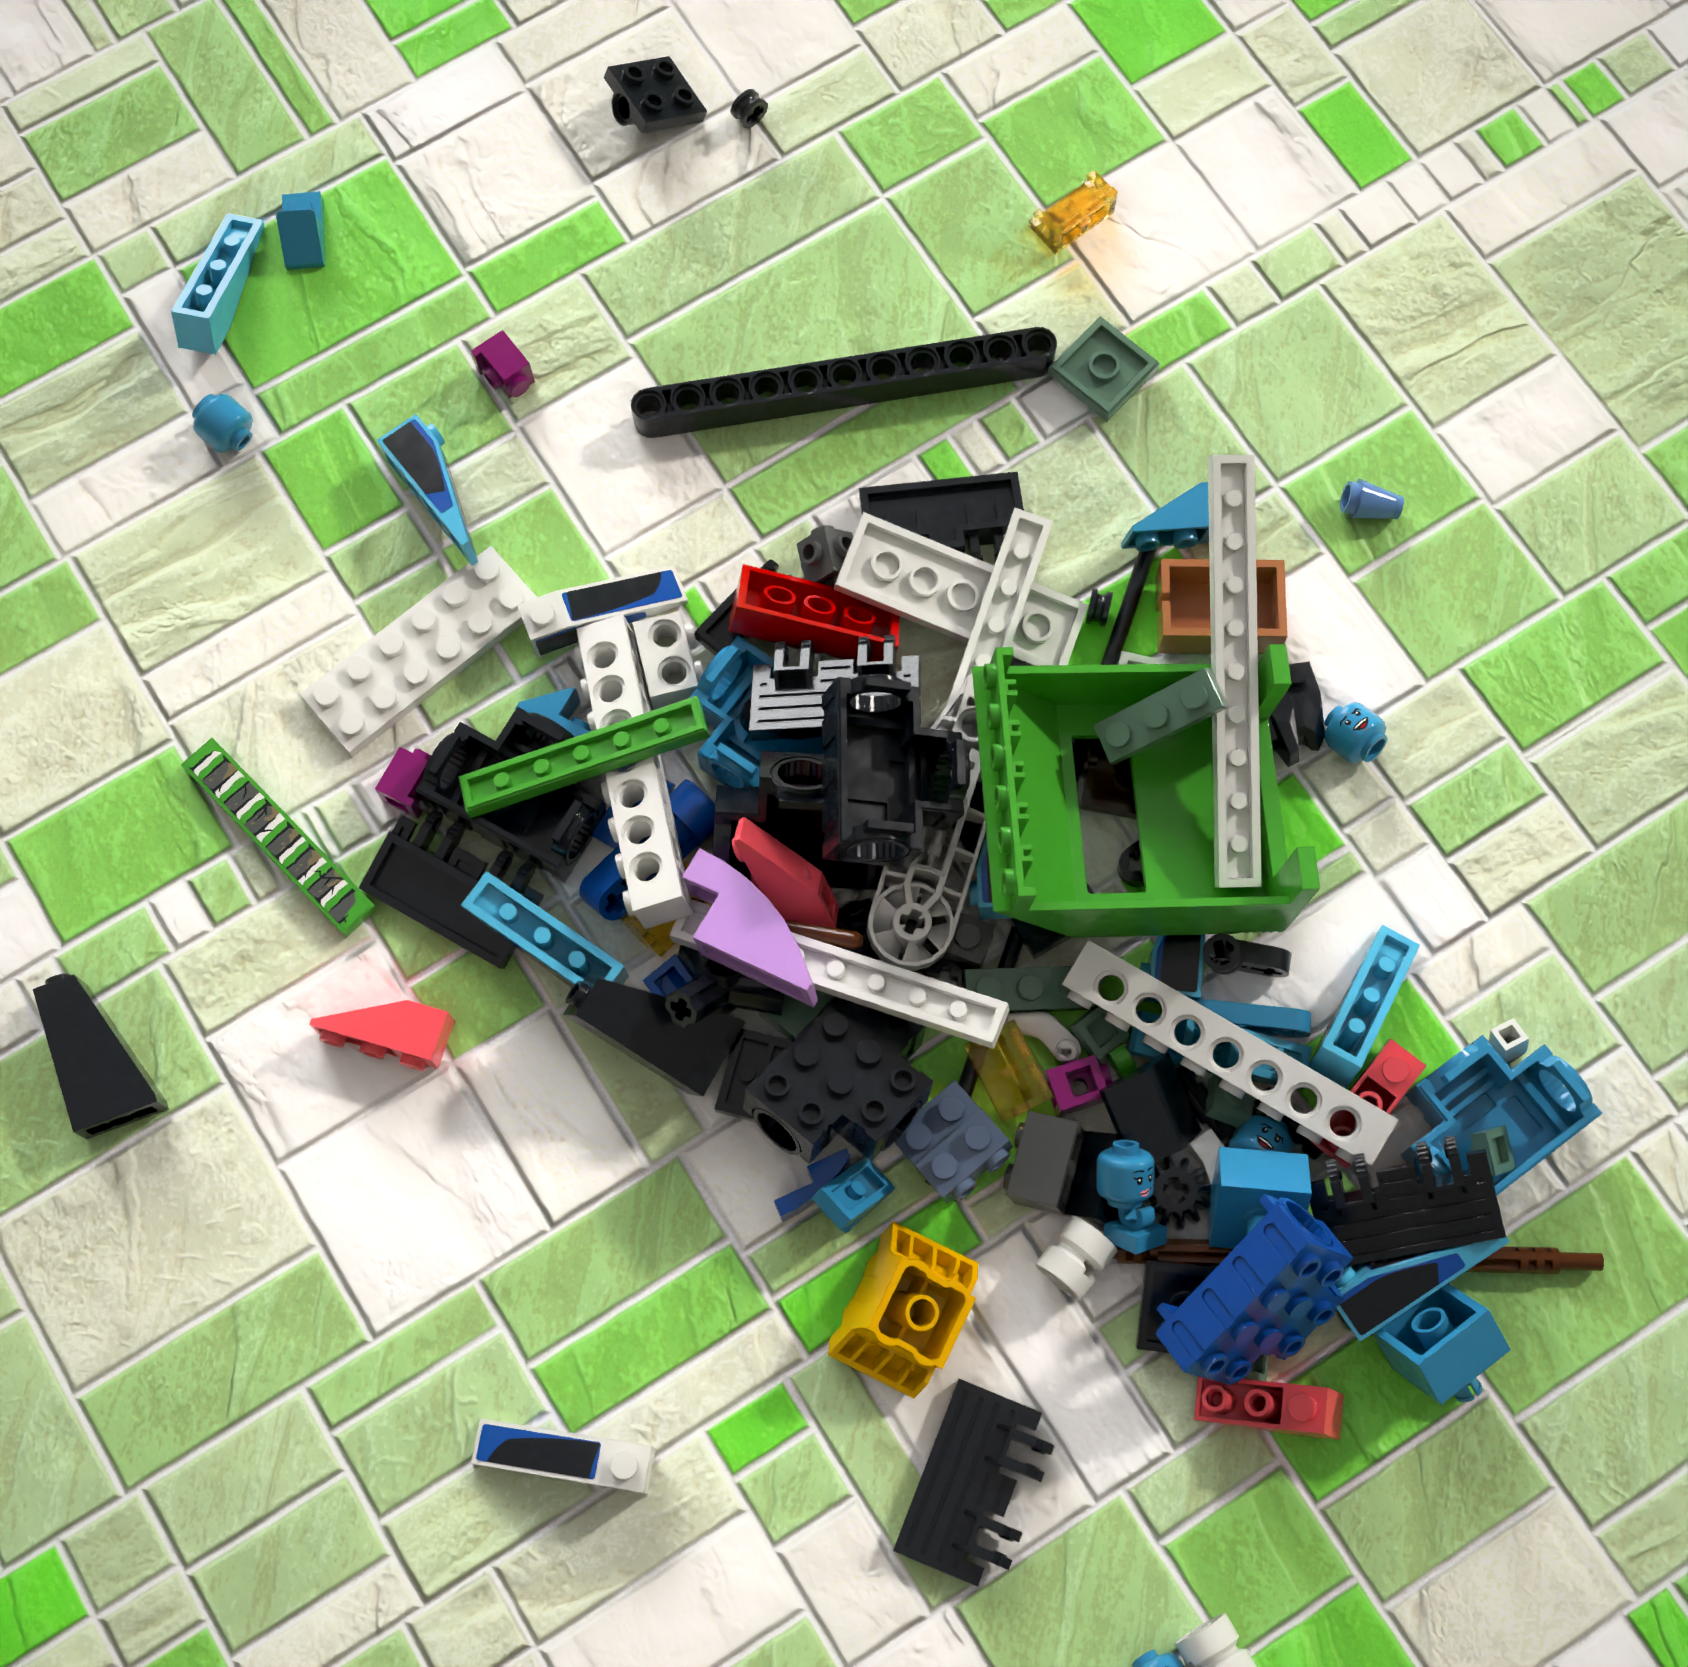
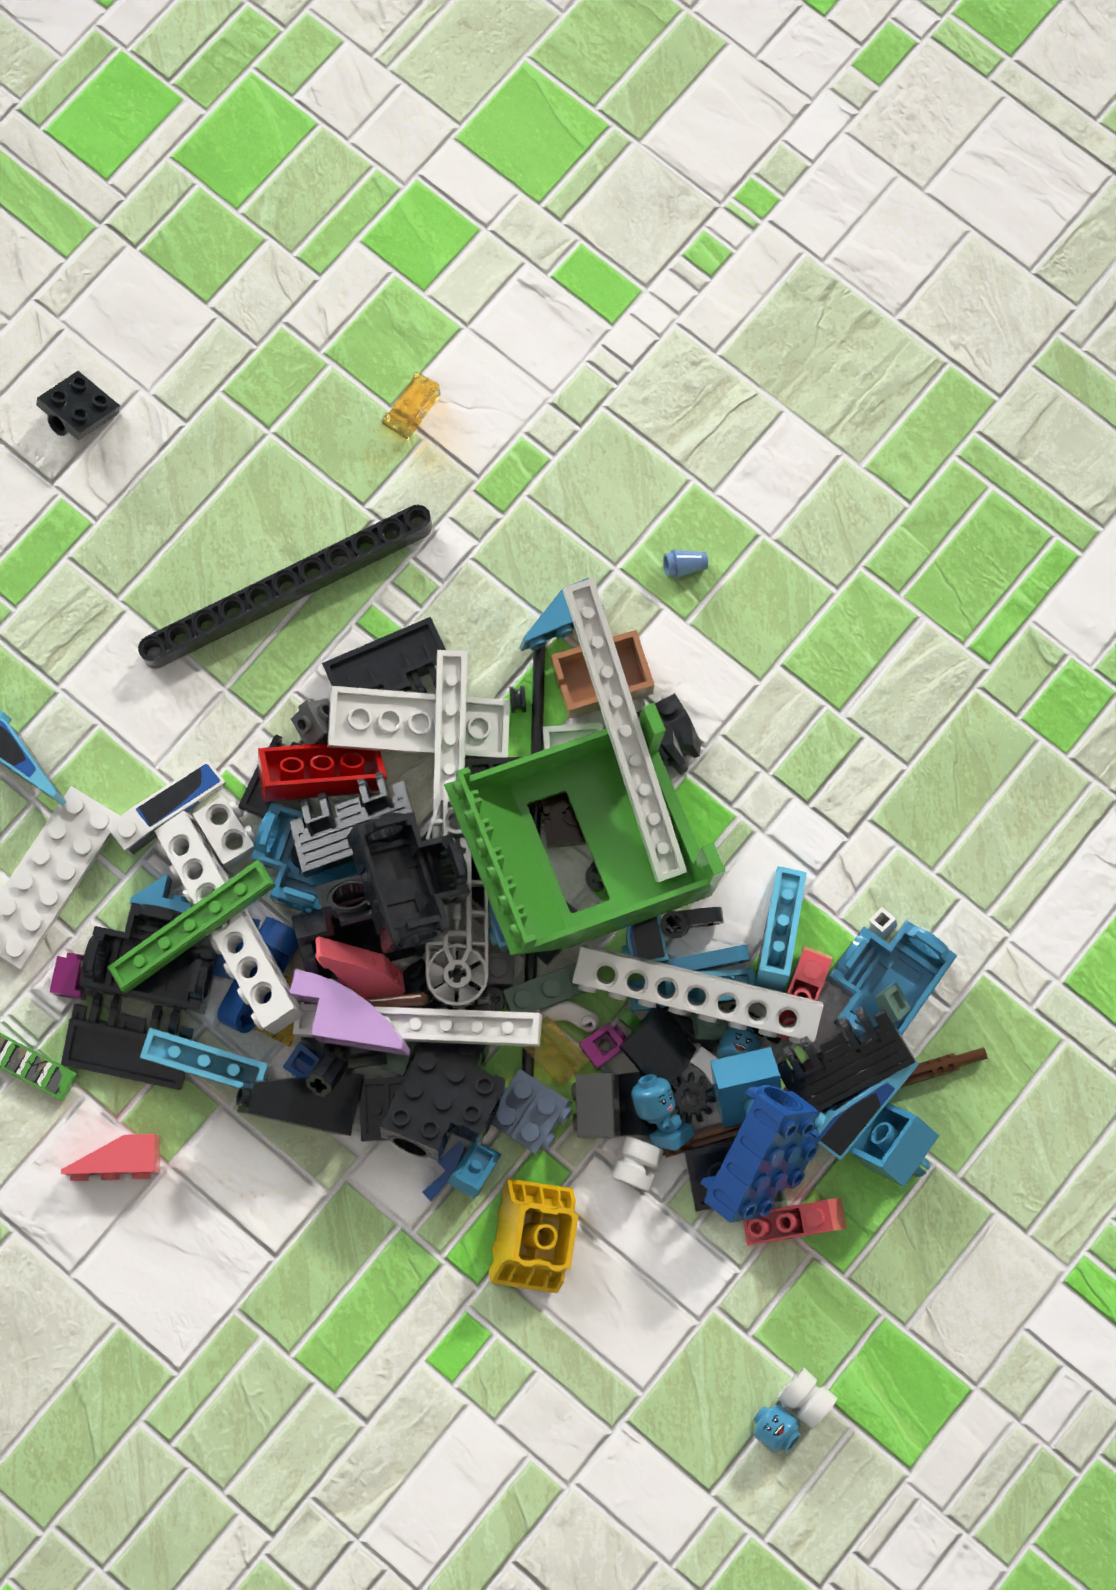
camera: 20 degrees left, 5 degrees up
magenta brick [470,330,535,399] -> none
slope [471,1418,656,1494] -> none
black bush [730,89,768,128] -> none
black hinge [893,1379,1054,1587] -> none
sand green plate [1048,316,1160,422] -> none
sand green plate [1069,1005,1131,1061] -> none
sand green plate [1093,667,1228,764] -> none
dark azure head [1324,702,1388,764] -> none

